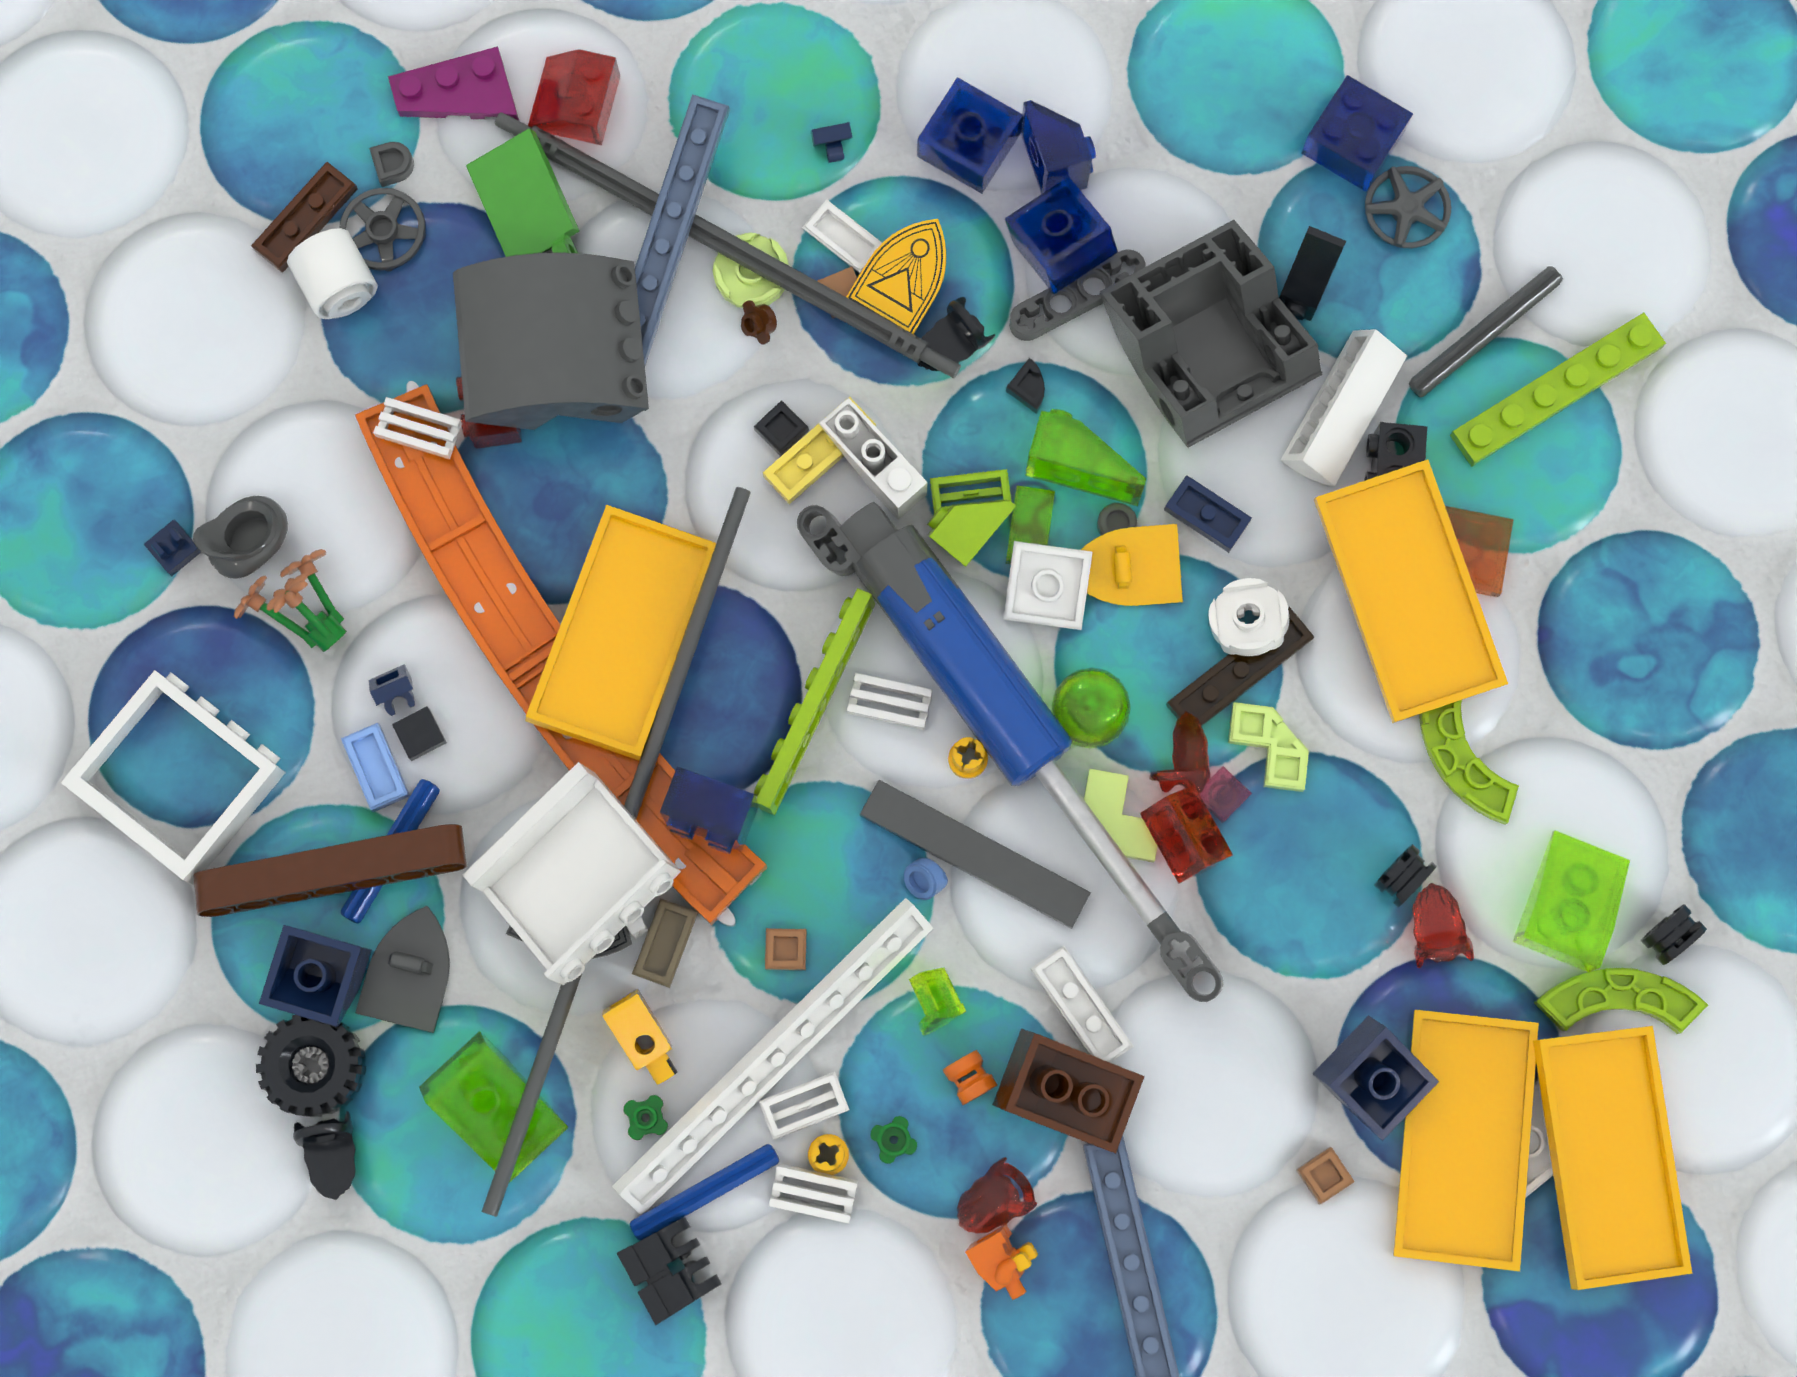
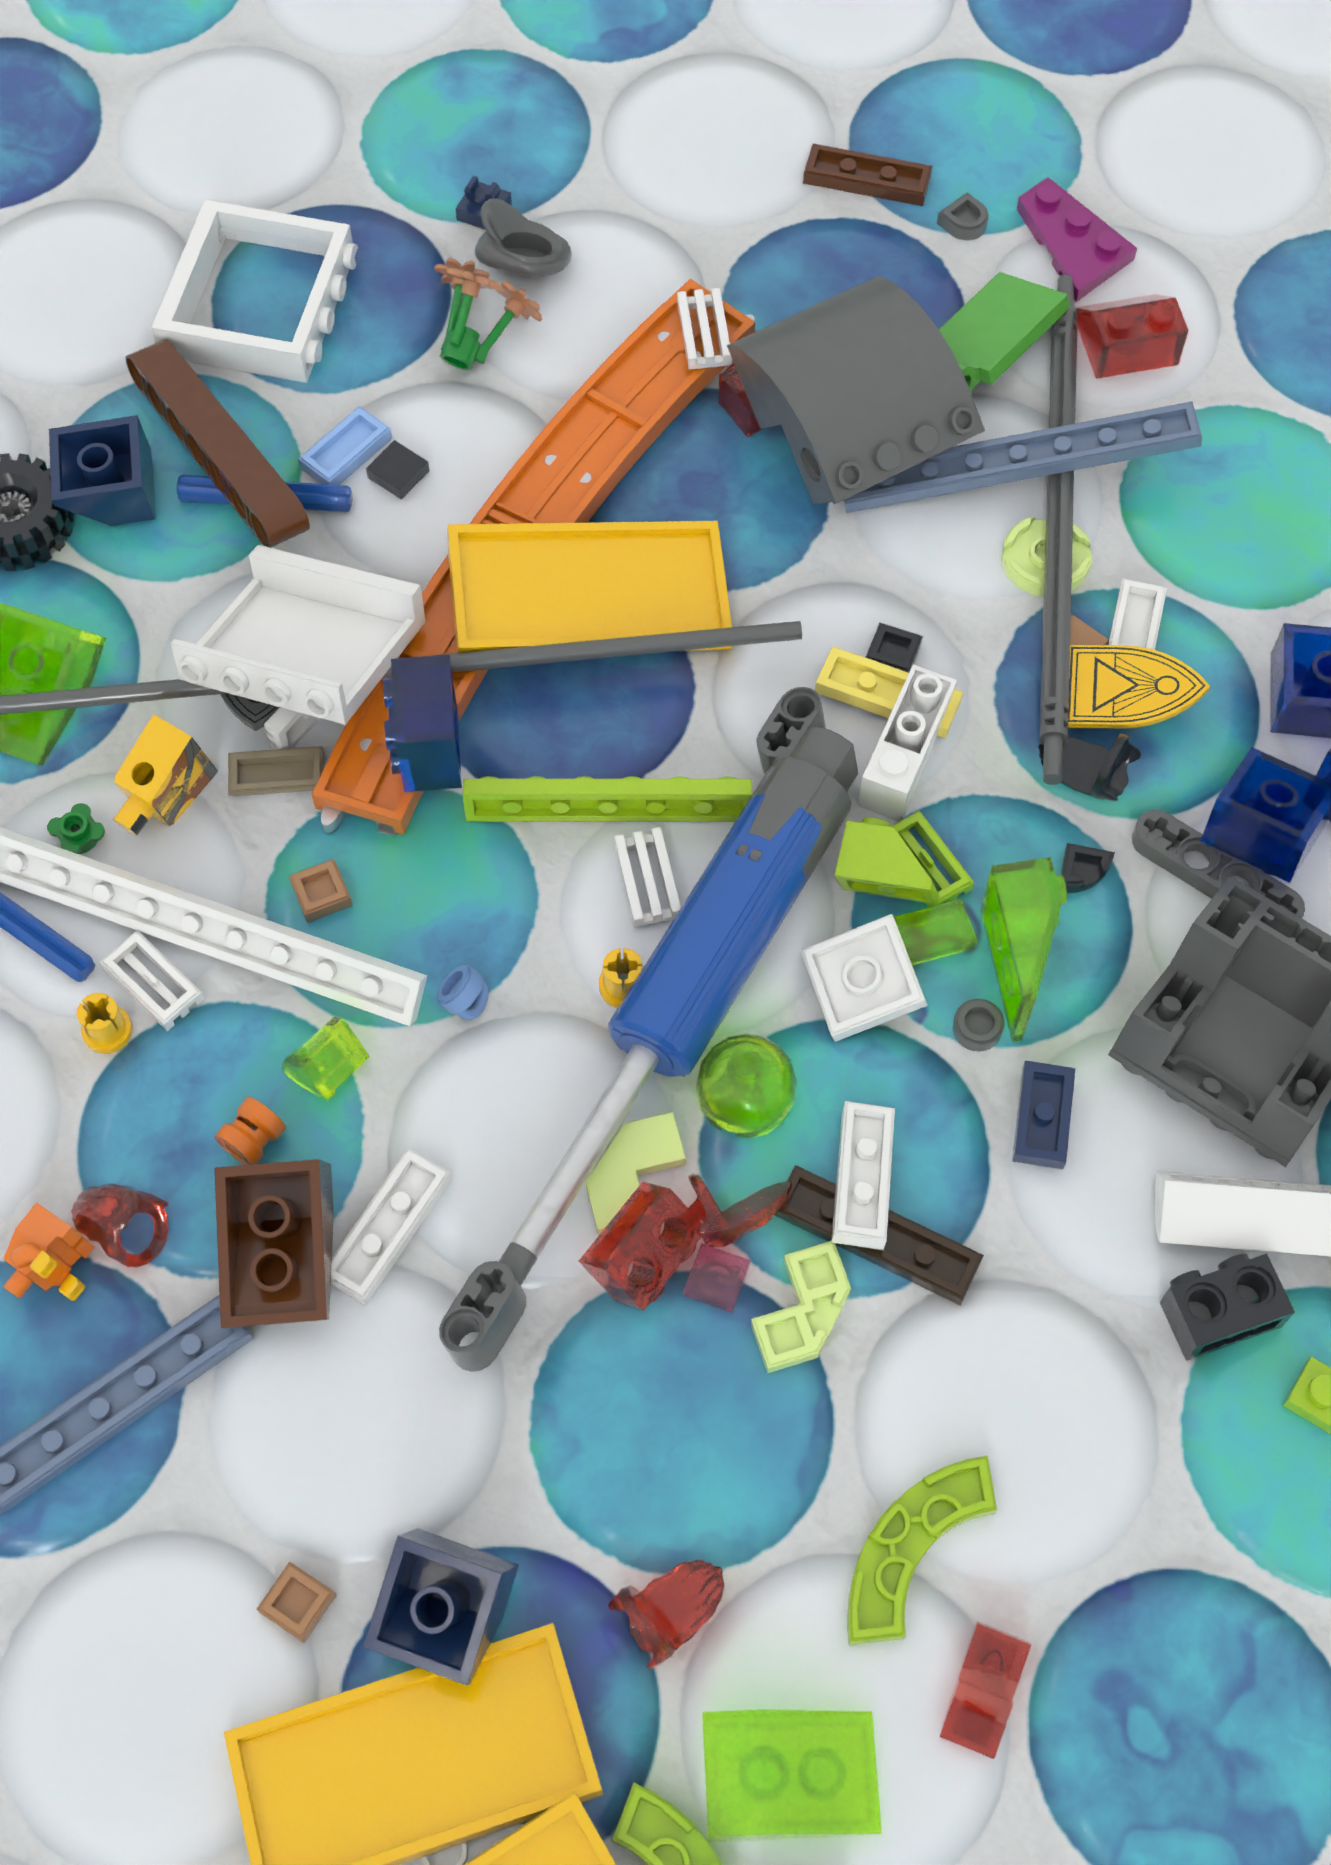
camera: 65 degrees right, 15 degrees down
white piece [287,228,378,319] -> none
dark grey wheel [339,188,426,271] -> none
dark grey shield [355,906,450,1033] -> none
dark blue tile [368,664,415,716] -> none
reddish brown plate [741,300,777,345] -> none
white tile [769,1163,858,1224] -> none
dark blue tile [810,122,852,163] -> none
dark grey tile [860,780,1091,929] -> none
green plate [870,1116,917,1164] -> none
yellow shield [1080,524,1183,606] -> none
white plate [1209,578,1289,656] -> none
yellow tile [1314,459,1508,723] -> none
black wheel [1374,844,1437,907] -> none
clear orange plate [1445,506,1514,597] -> none
none -> white tile [831,1101,895,1250]
none -> clear red slope [939,1621,1031,1759]

